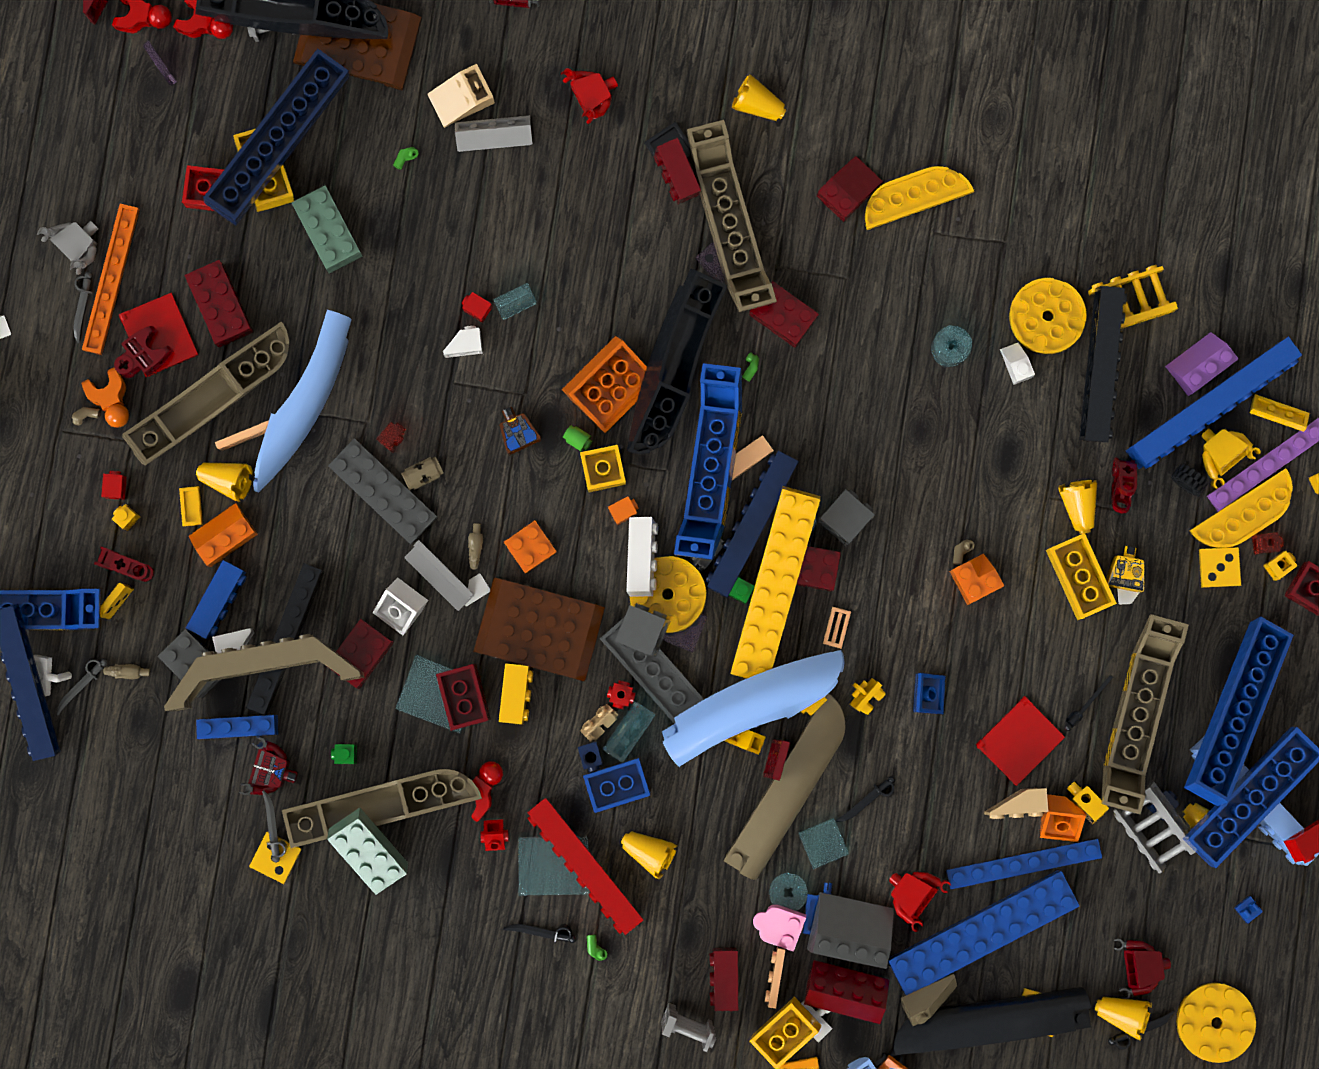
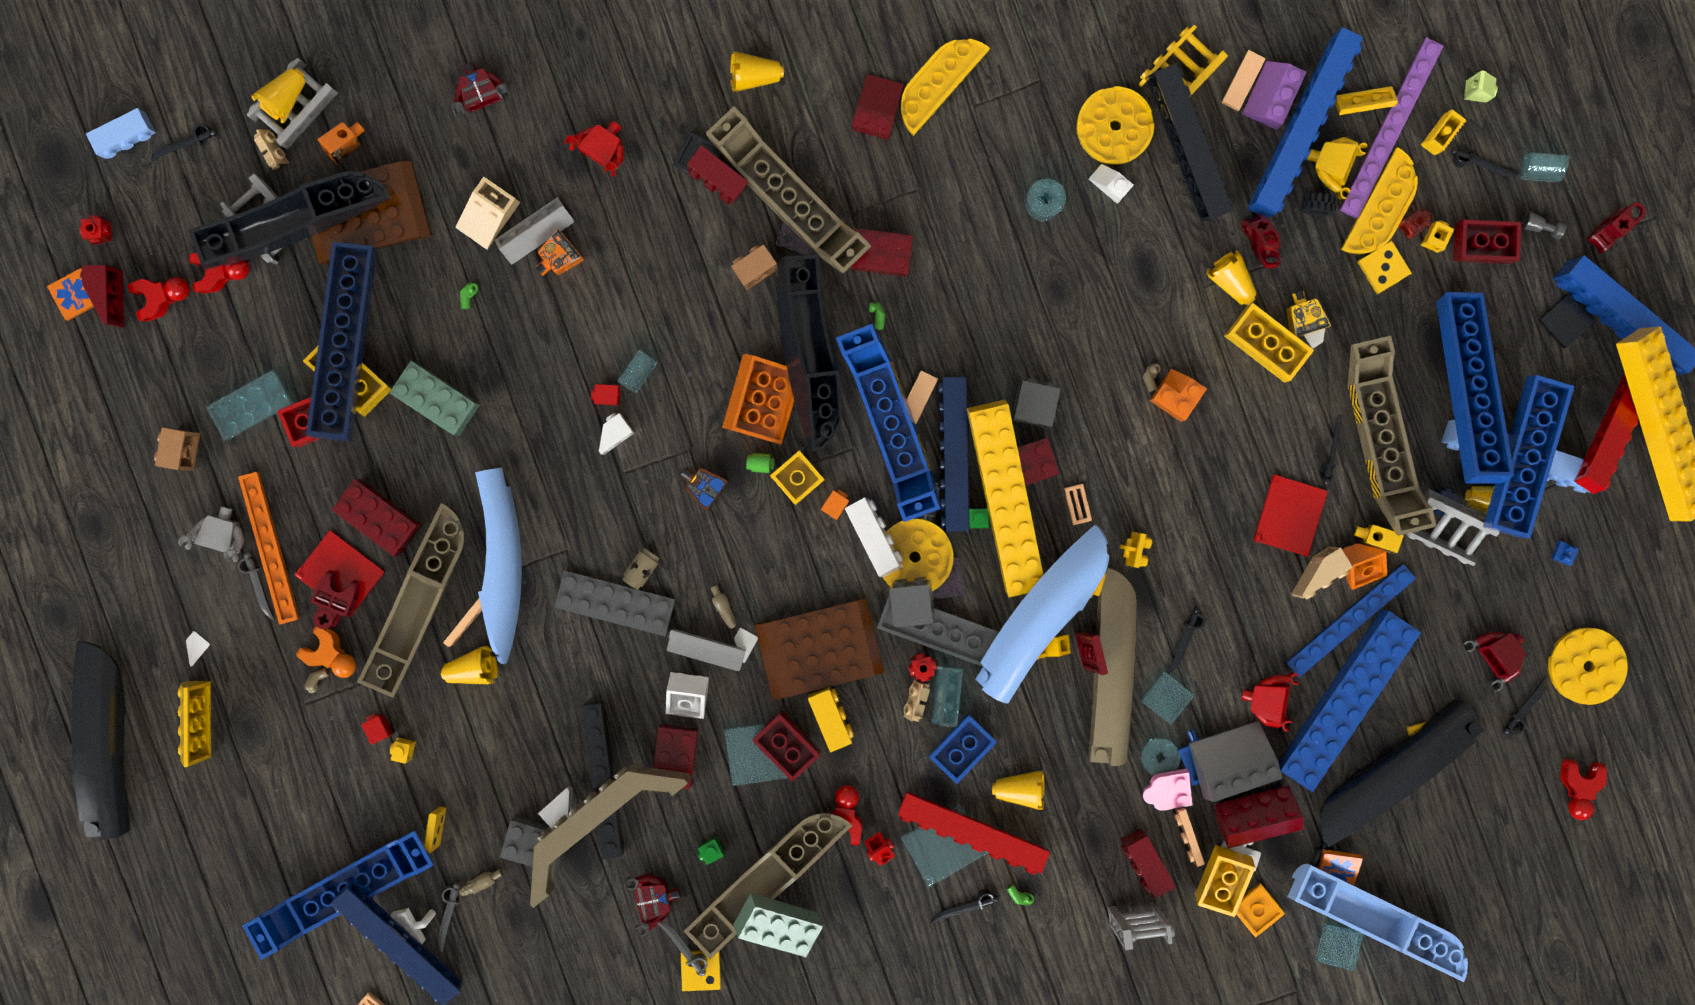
camera: 25 degrees left, 5 degrees up
dark red piece [94,546,154,582] -> none
clear purple tile [143,40,176,86] -> none
yellow tile [179,486,203,527] -> none
blue brick [186,560,247,640] -> none
orange slope [189,503,258,567] -> none
blue brick [196,715,278,739] -> none
clear red brick [376,422,406,453] -> none
orange plate [504,521,557,574] -> none
dark blue brick [578,742,603,772] -> none
dark tan slope [901,974,957,1026] -> none
blue slope [913,673,945,714] -> none
yellow cone [1095,997,1152,1040] -> none
none -> medium nougat brick [154,428,200,471]
none -> clear light blue plate [206,370,294,441]
none -> torso [536,229,584,276]
none -> medium nougat brick [731,245,778,290]
none -> light nougat tile [1221,50,1266,111]

